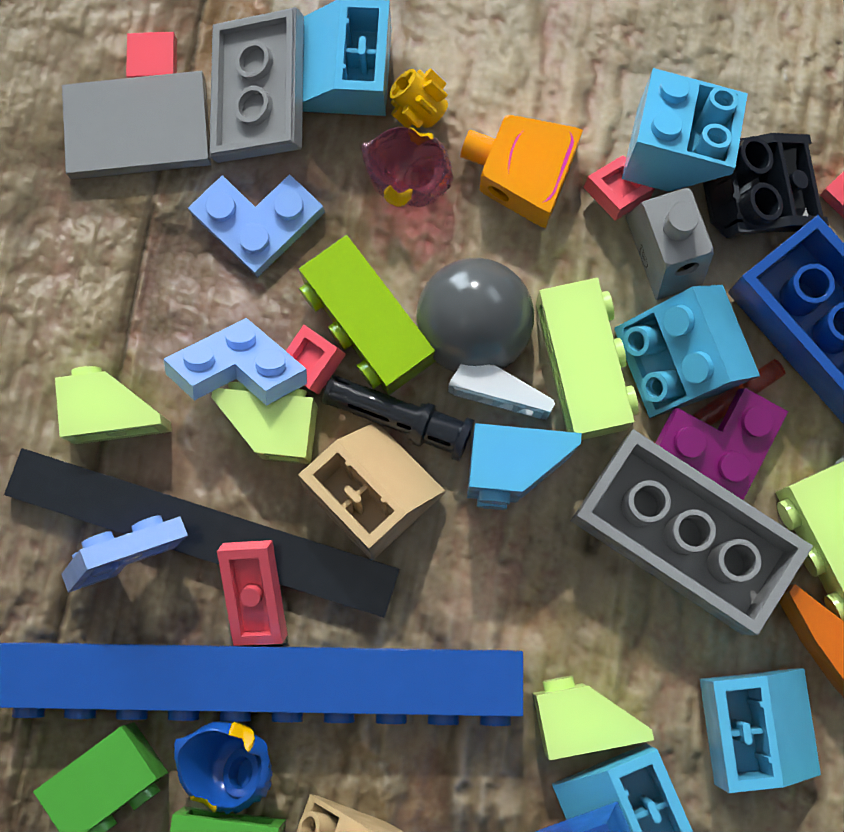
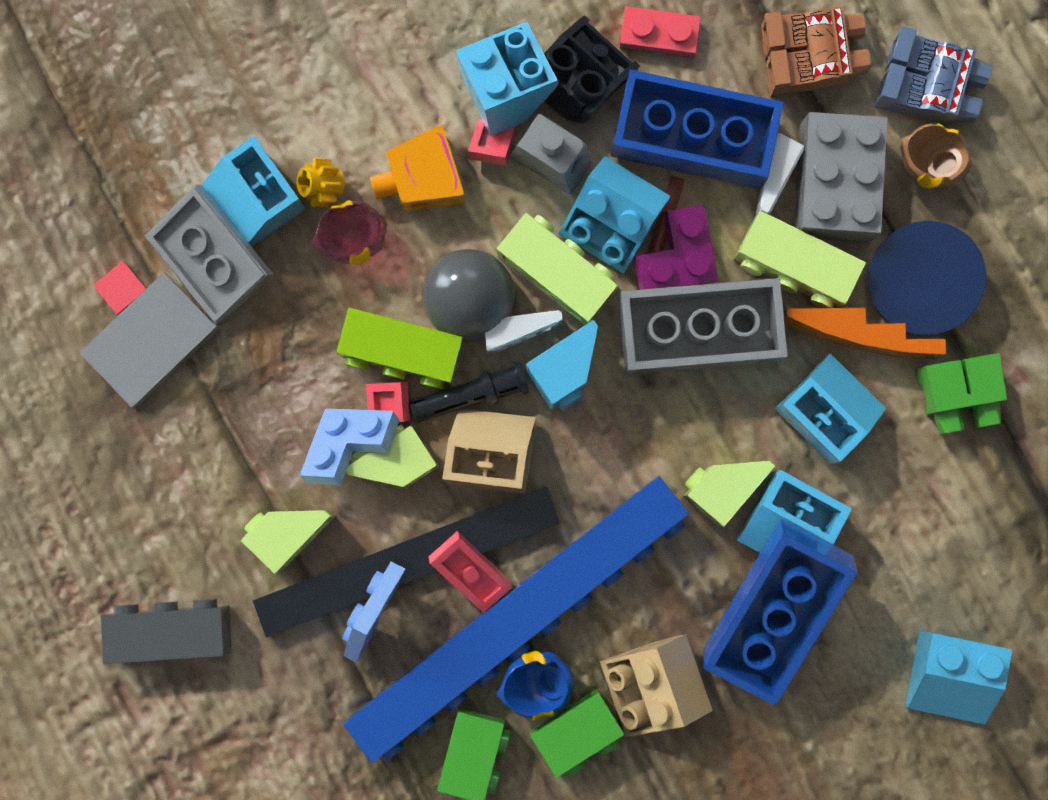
camera: 40 degrees left, 5 degrees up
light blue plate [188,174,325,278] -> none

